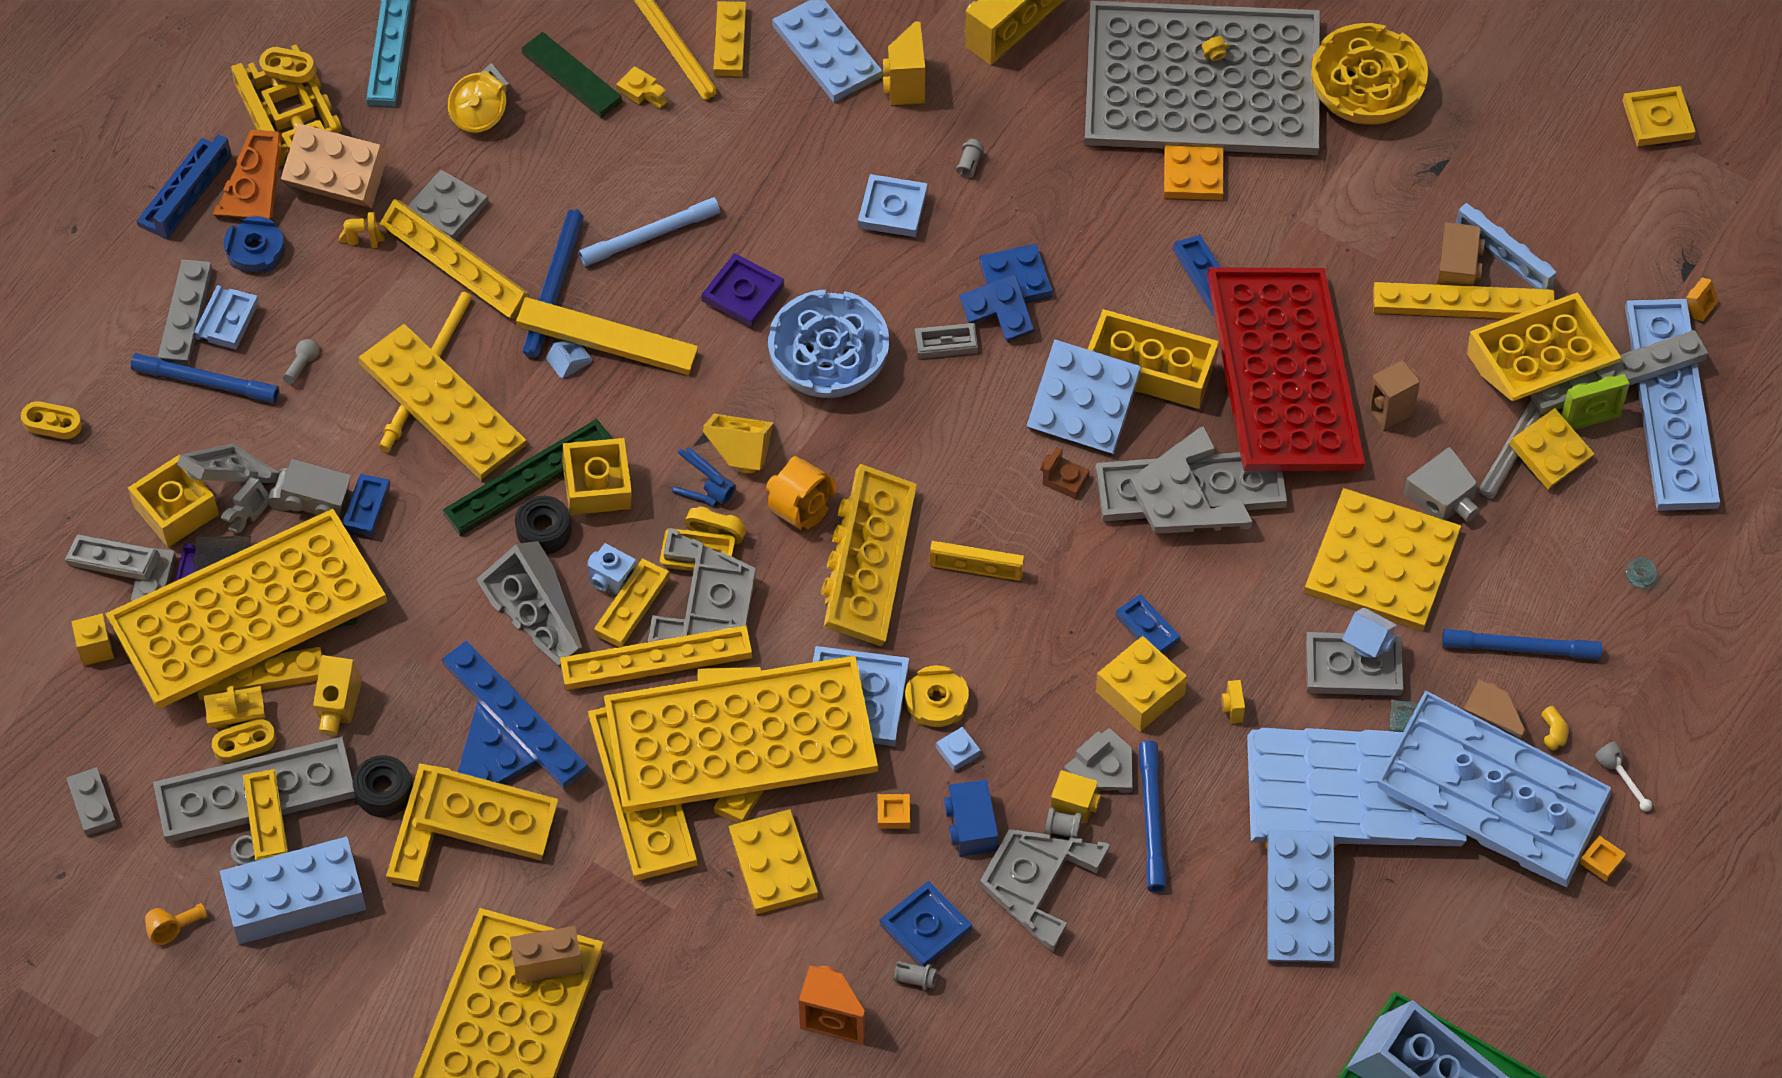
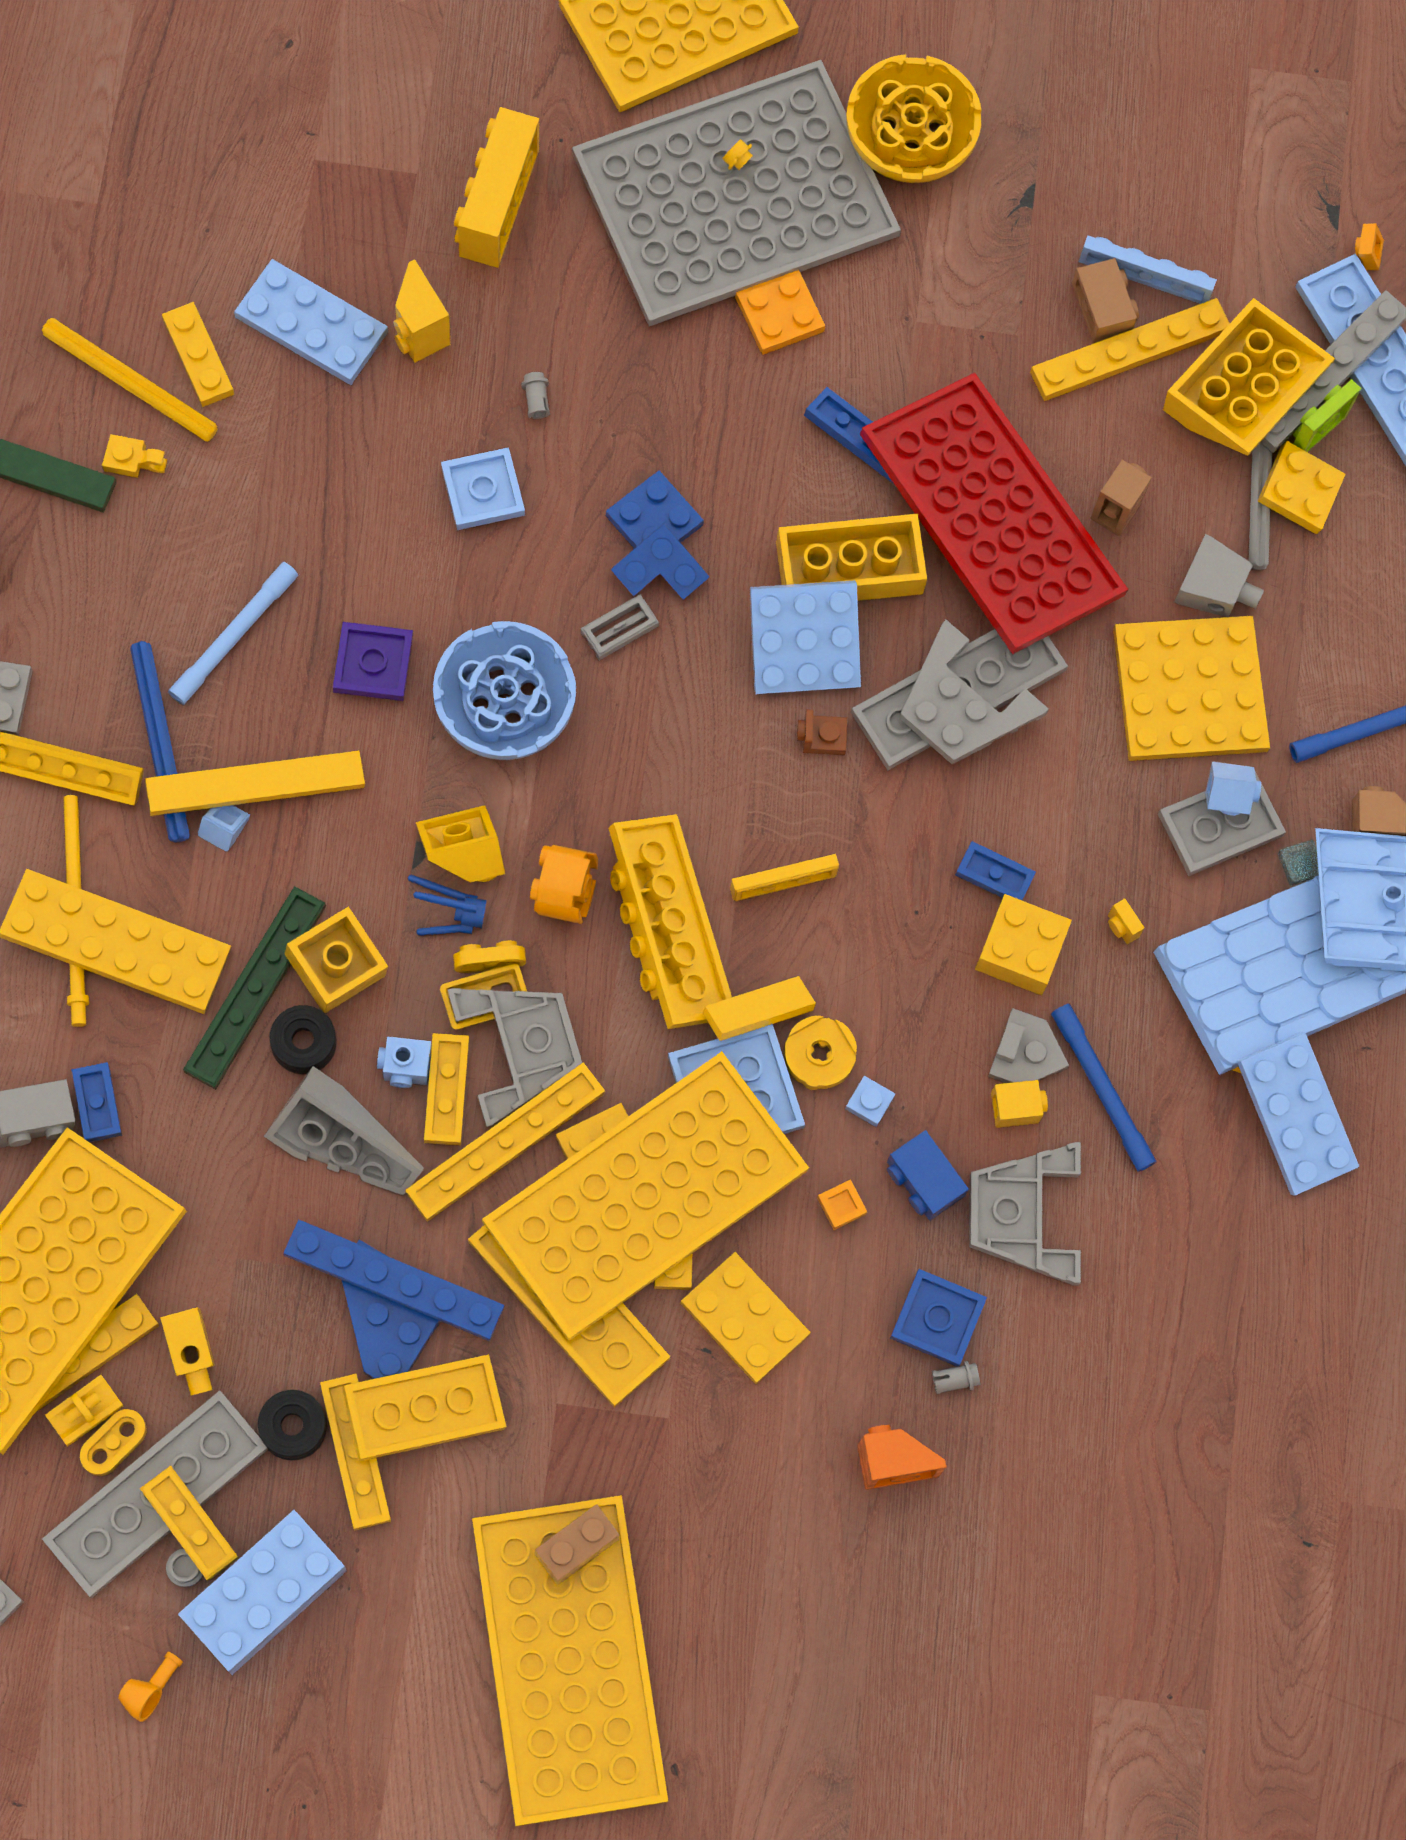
camera: 35 degrees left, 15 degrees up
light grey bush [1045,807,1082,839] -> none
yellow plate [1622,86,1696,147] -> none
none -> yellow tile [703,976,816,1041]

